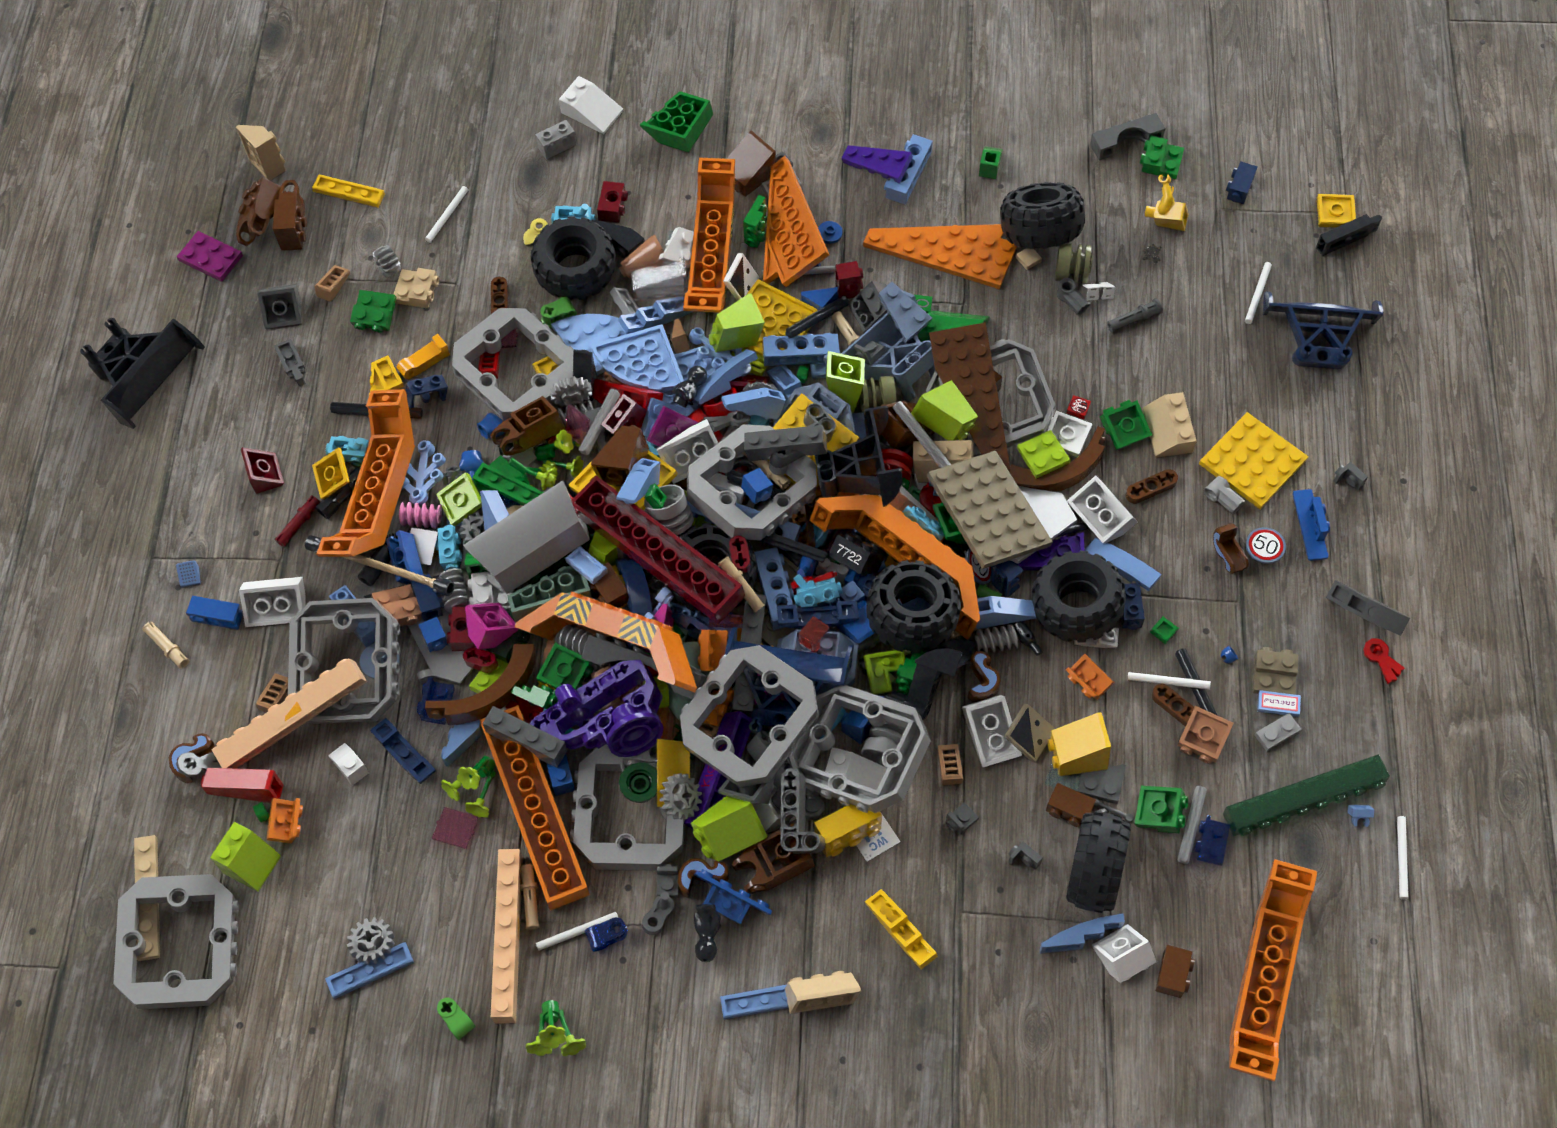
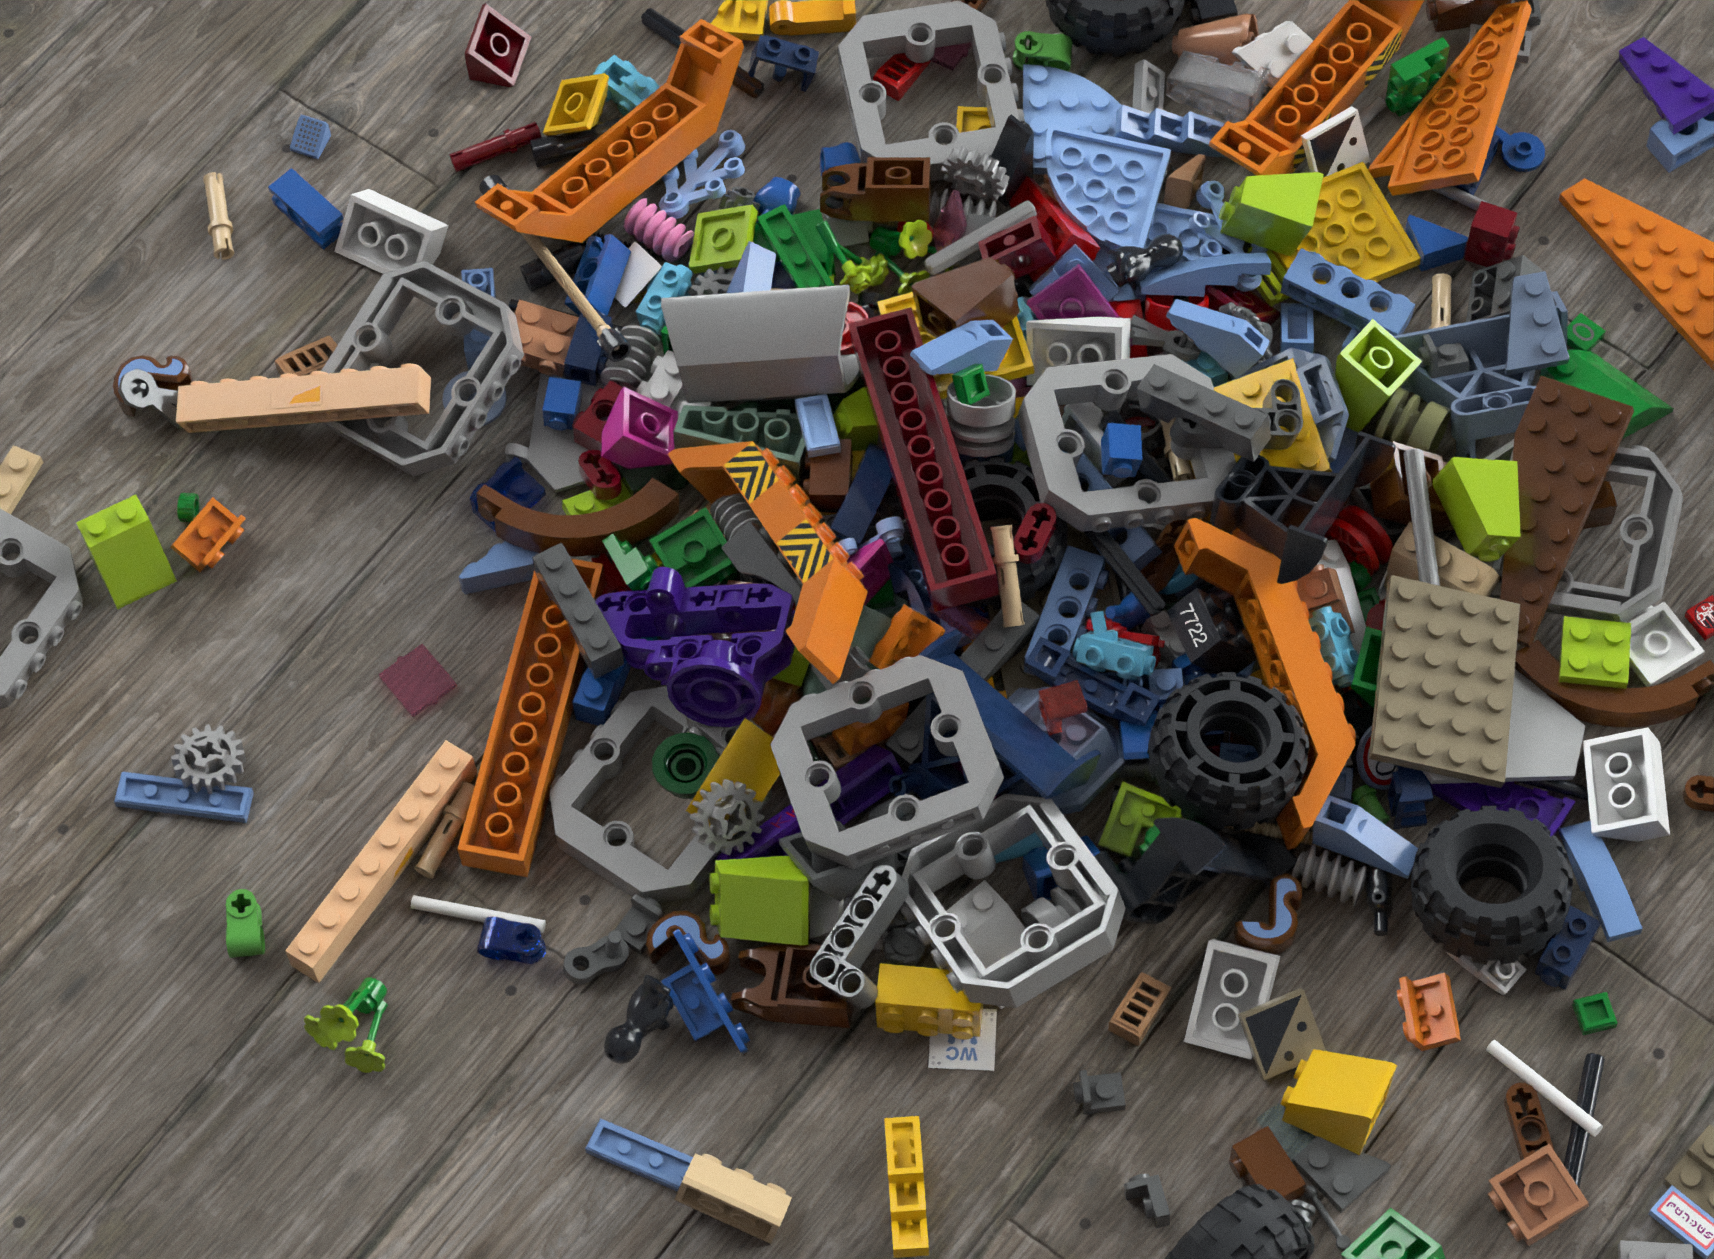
camera: 35 degrees right, 0 degrees up
slope [201,768,284,803] -> none
white slope [328,743,369,786] -> none
dark blue slope [370,718,436,784] -> none
lime plant [441,756,496,818] -> none
black axle [785,296,849,338] -> none
green axle [796,365,809,383] -> none
blue hinge [1221,646,1238,663] -> none

